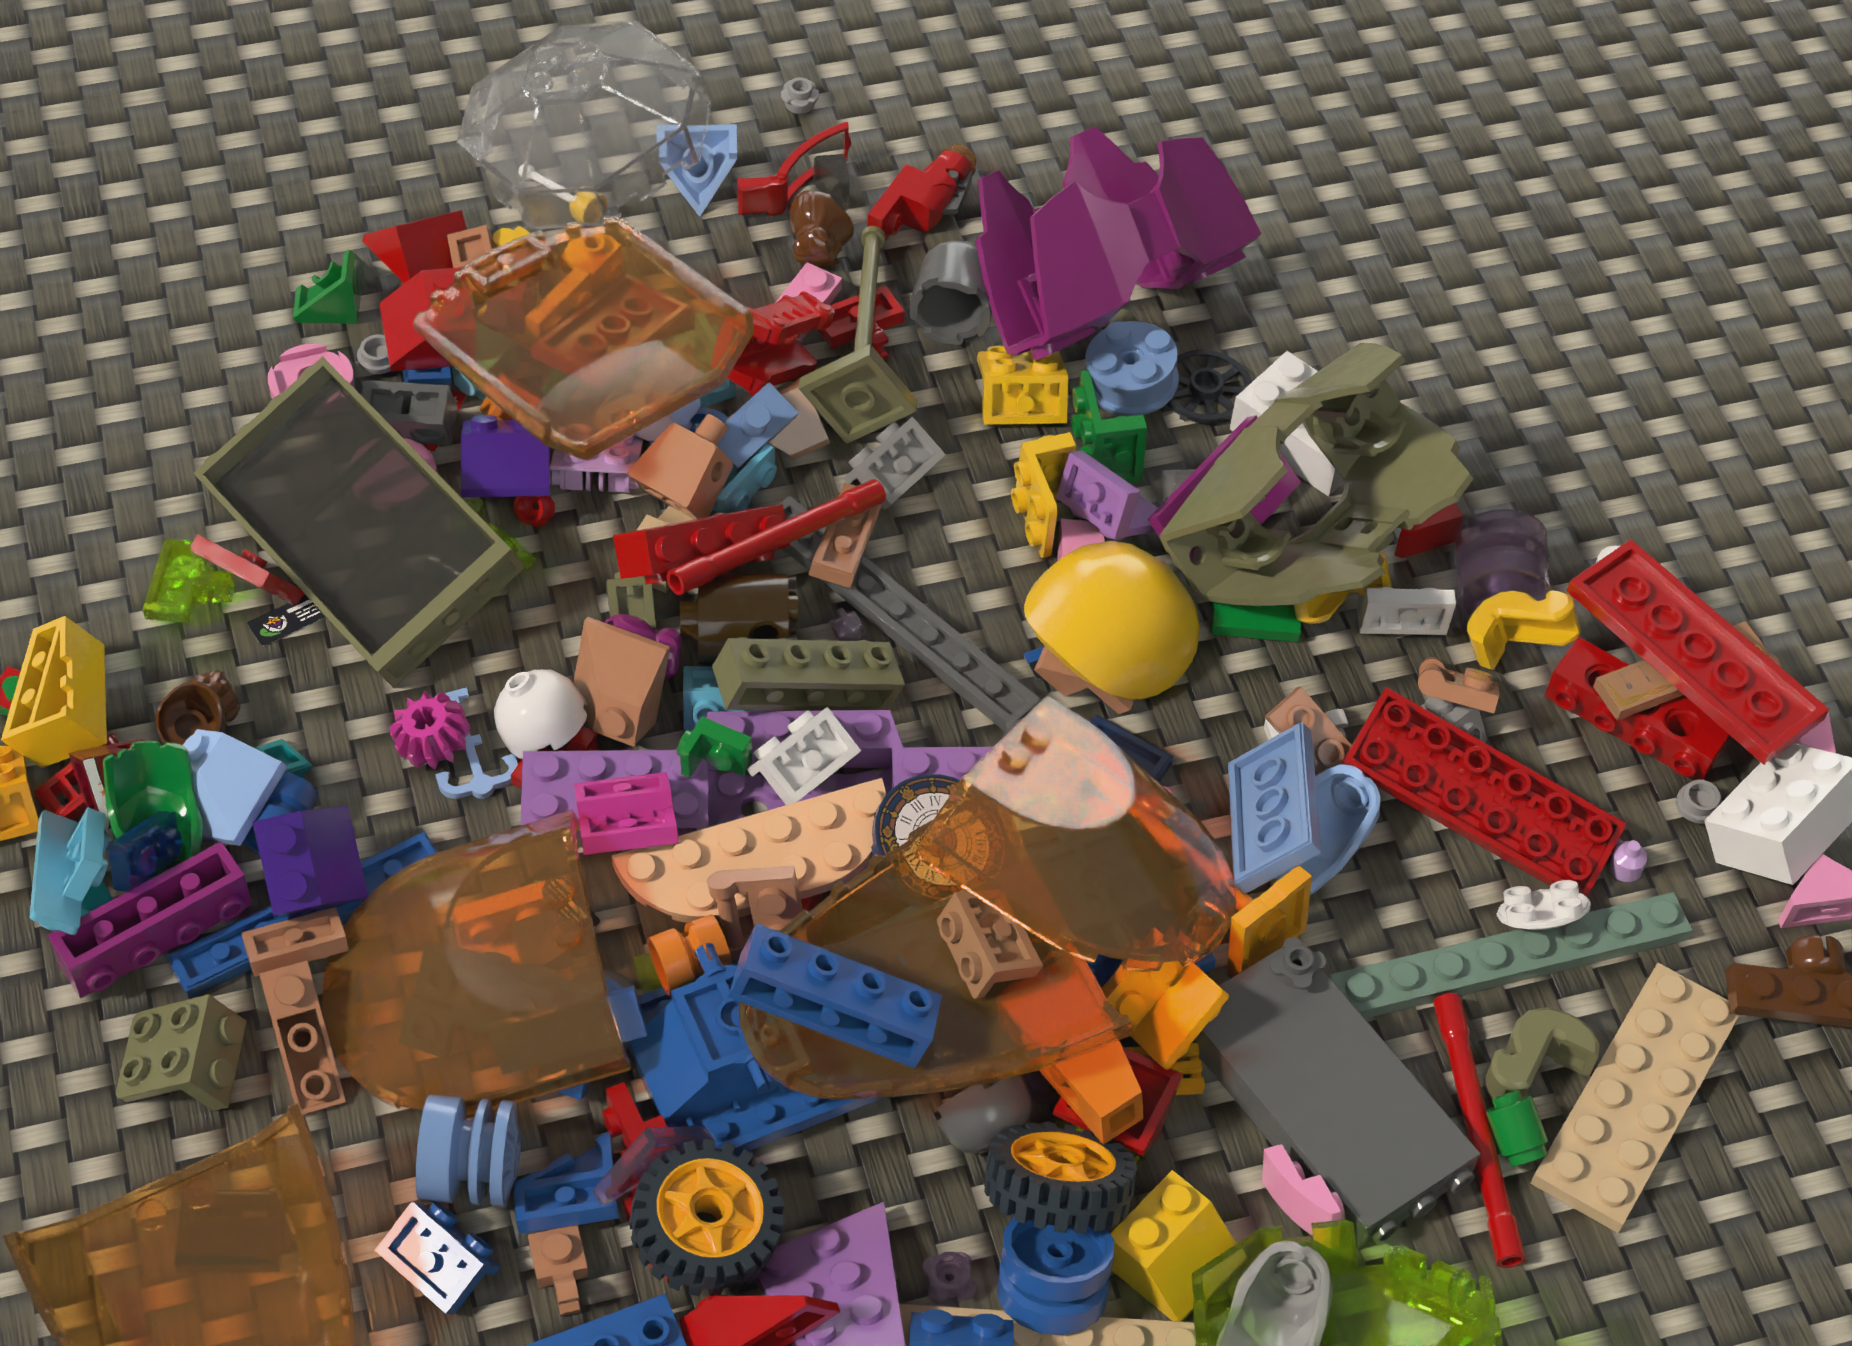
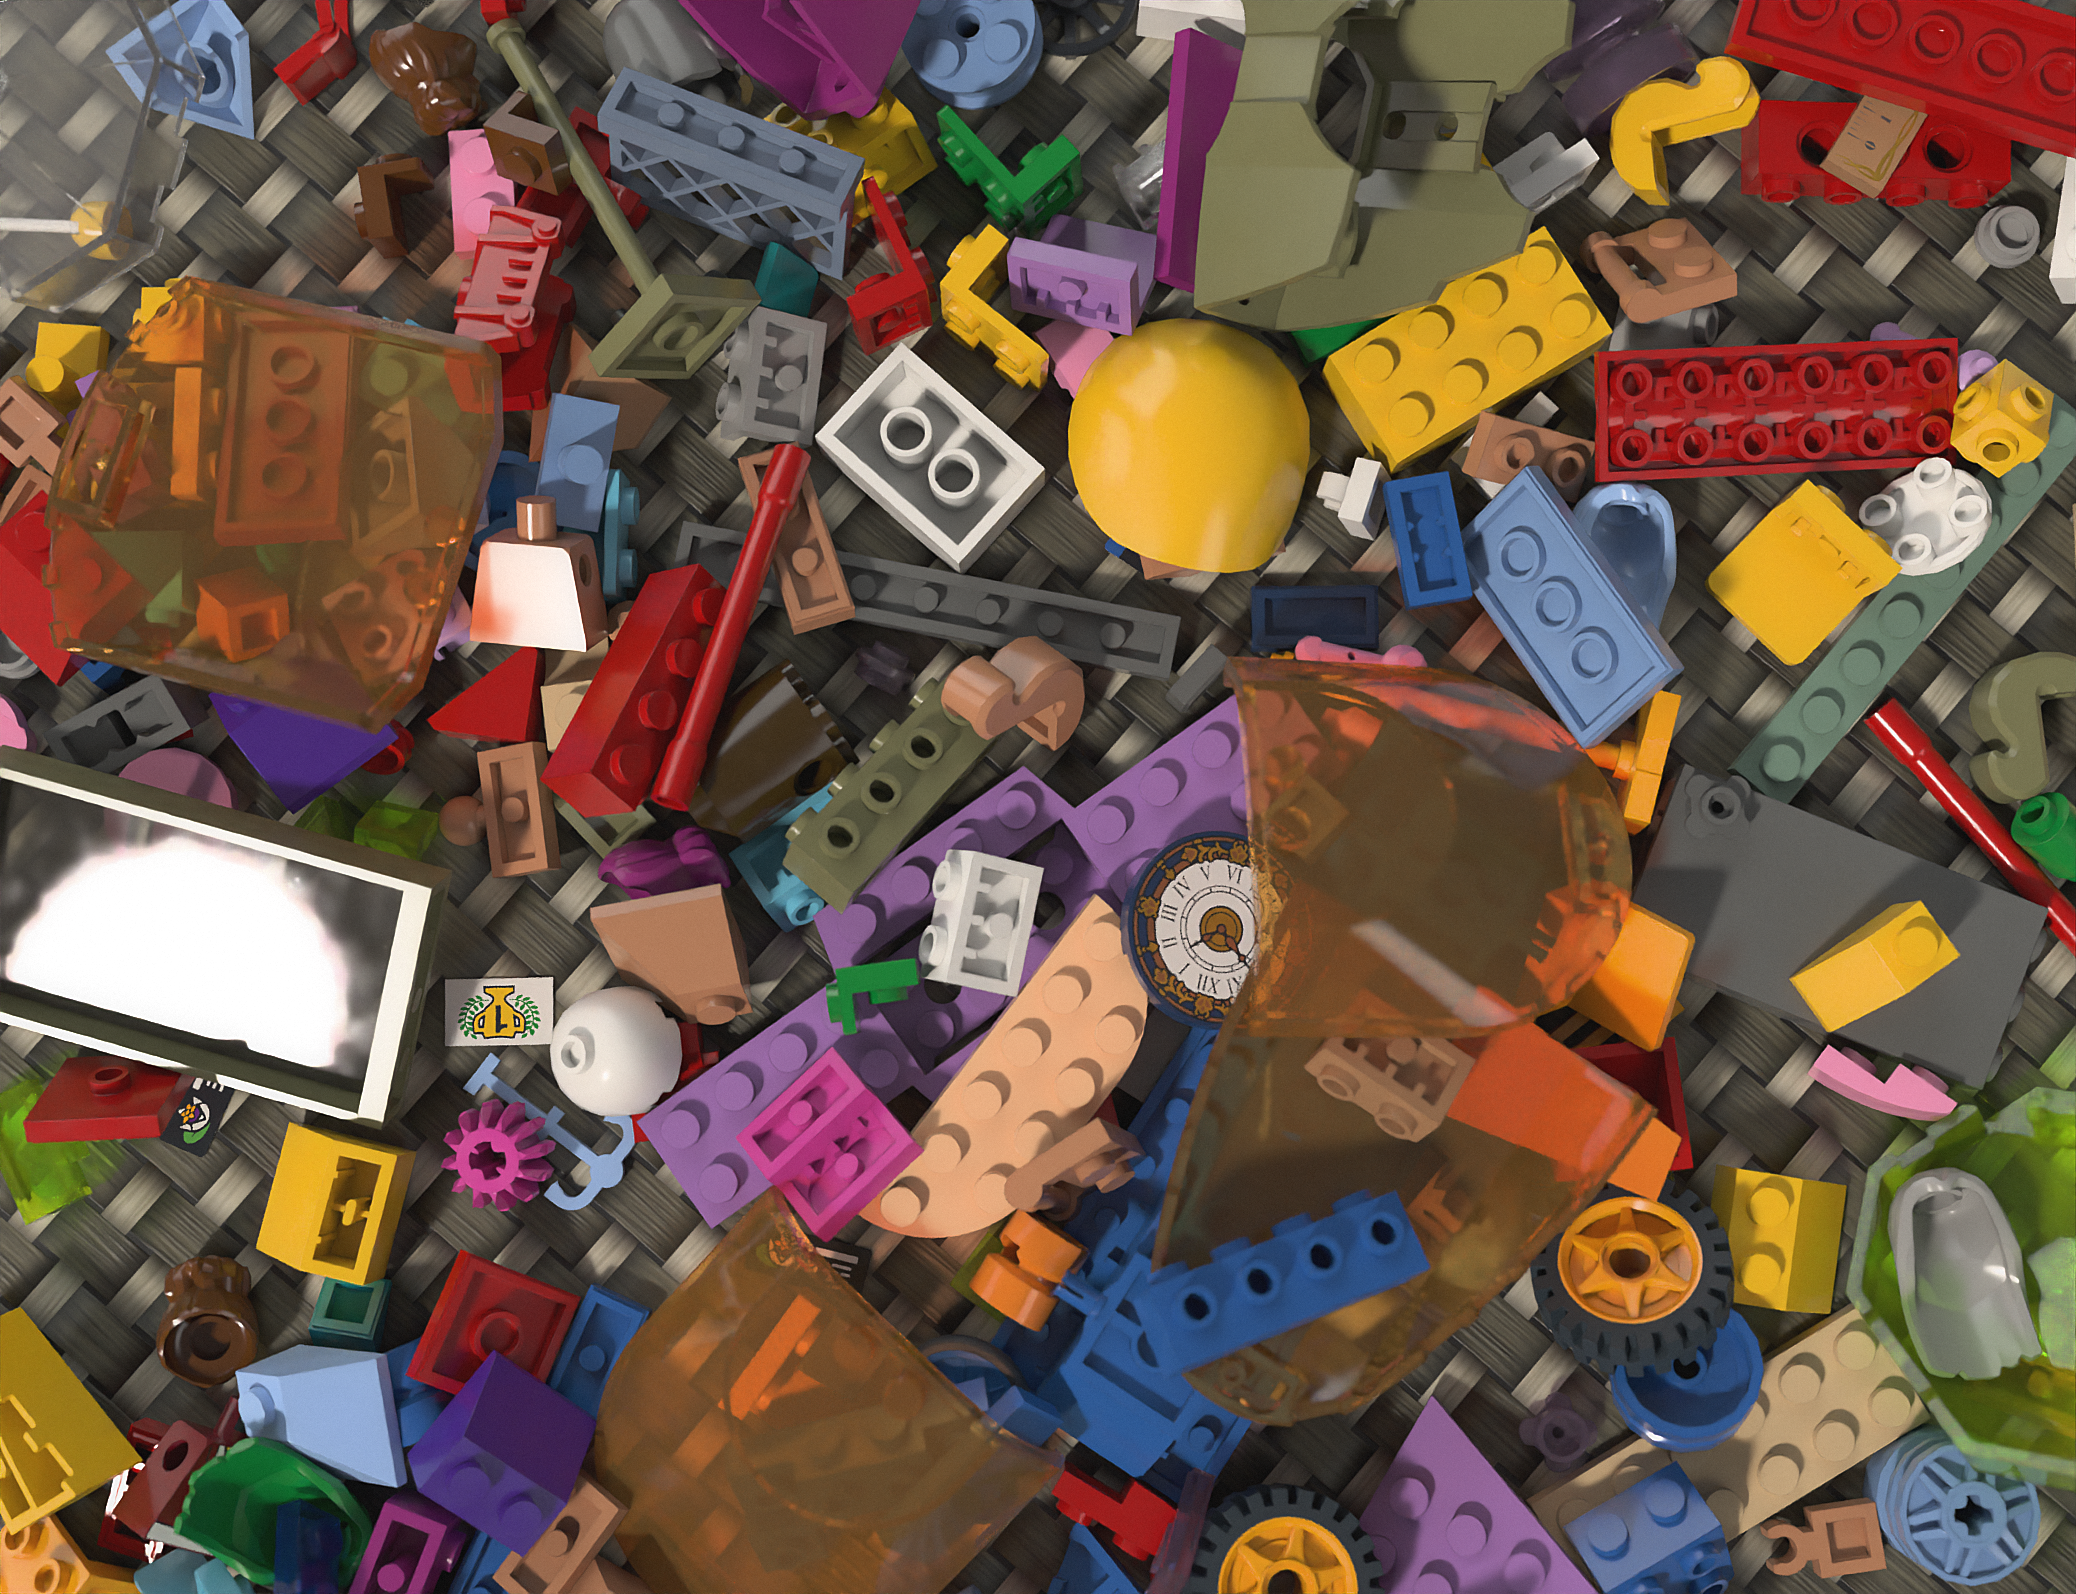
camera: 30 degrees left, 30 degrees up
none -> yellow slope [256,1121,417,1286]
none -> reddish brown bracket [354,153,435,259]
none -> red tile [405,1249,581,1395]
none -> red slope [427,646,546,745]
none -> nougat plate [439,741,561,879]
none -> white sticker [445,977,553,1046]
none -> reddish brown bracket [483,91,573,196]
none -> sand blue fence [597,66,865,280]
none -> teal slope [754,241,819,318]
none -> white brick [815,342,1045,575]
none -> red bracket [846,176,938,356]
none -> nougat animal [941,636,1085,752]
none -> white tile [1316,457,1392,541]
none -> yellow brick [1320,226,1613,477]
none -> blue tile [1382,471,1473,611]
none -> yellow bracket [1705,480,1903,666]
none -> yellow slope [1789,900,1960,1032]
none -> yellow brick [1950,359,2054,478]

